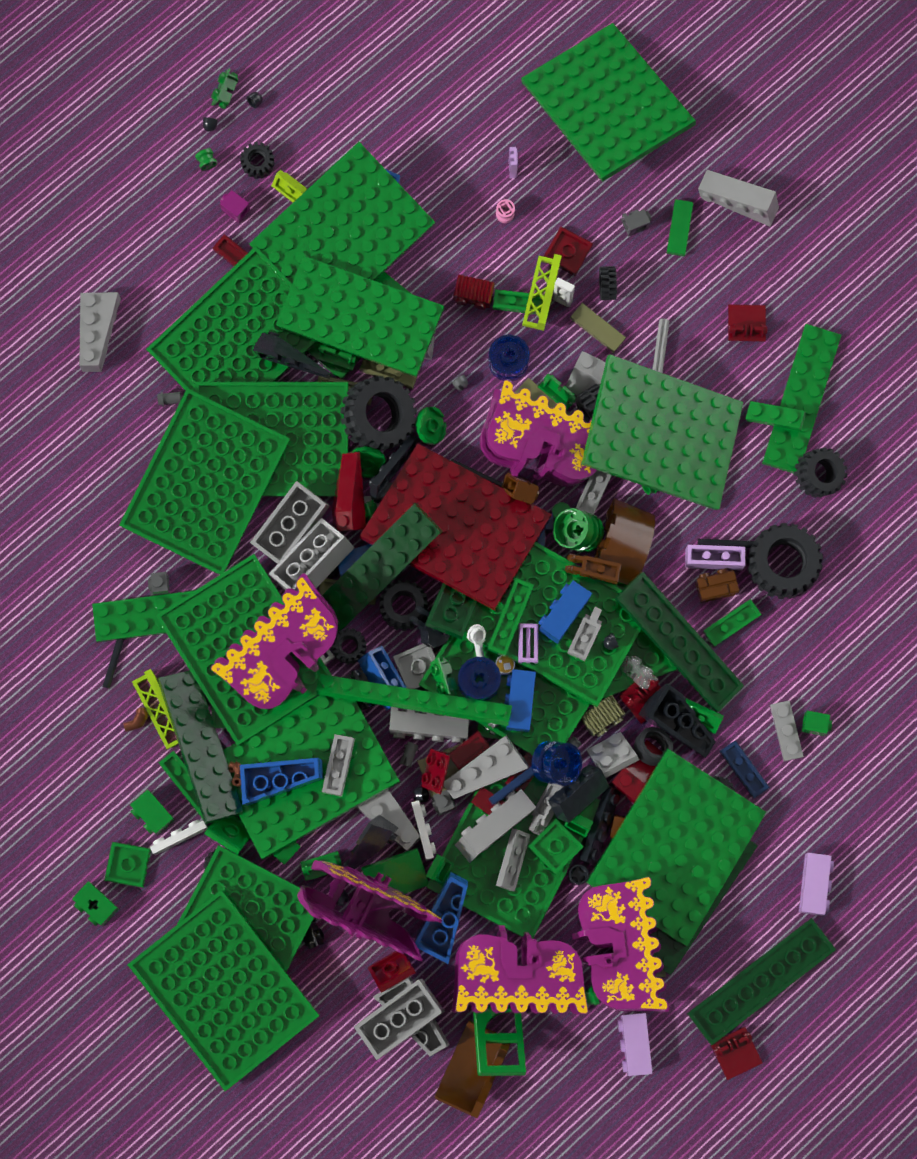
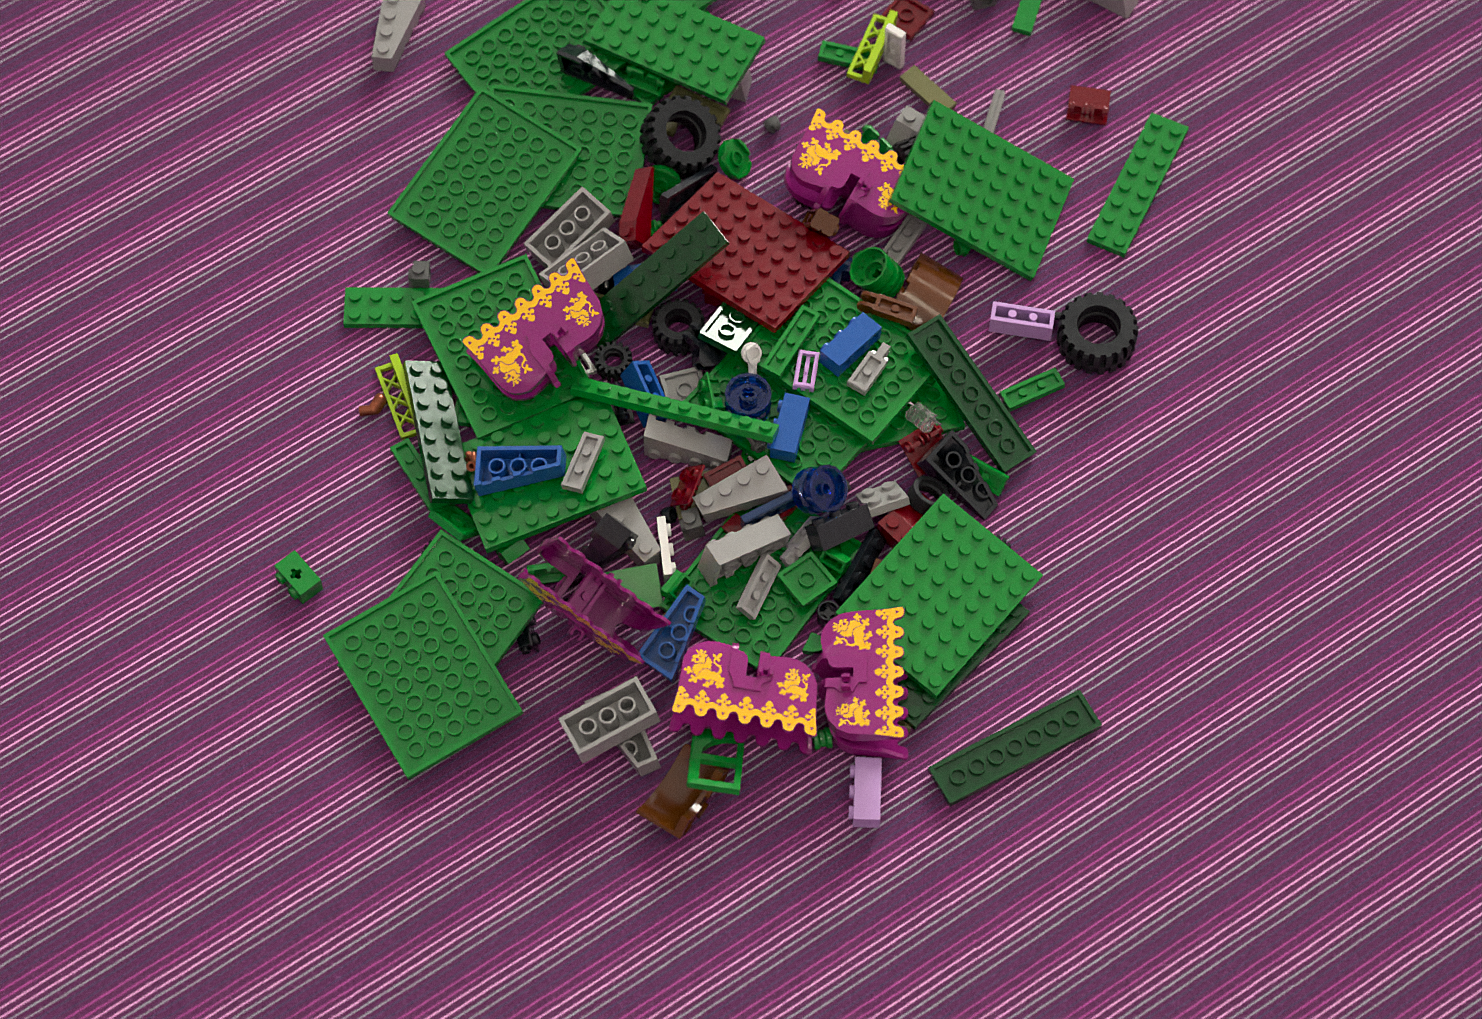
camera: 10 degrees right, 15 degrees down
black bar [102,639,125,689] -> none
green tile [104,842,151,888] -> none
green brick [130,789,175,836] -> none
white plate [150,819,208,856] -> none
dark grey pin [157,392,181,407] -> none
dark red tile [367,951,416,993] -> none
dark grey pin [399,742,419,767] -> none
dark red brick [453,275,495,310] -> none
clear blue wheel [488,334,530,381] -> none
pearl gold tile [495,656,515,675] -> none
olive brick [580,695,625,737] -> none
black tyre [599,266,617,301] -> none
black hinge [603,633,619,650] -> none
reddish brown brick [695,568,739,603] -> none
dark red hinge [710,1027,763,1080] -> none
dark blue tile [719,740,770,799] -> none
green plate [745,401,806,431] -> none
light grey plate [770,700,804,762] -> none
black tyre [794,448,847,498] -> none
lavender brick [799,853,834,916] -> none
green brick [801,710,832,736] -> none
none -> green tile [802,632,822,655]

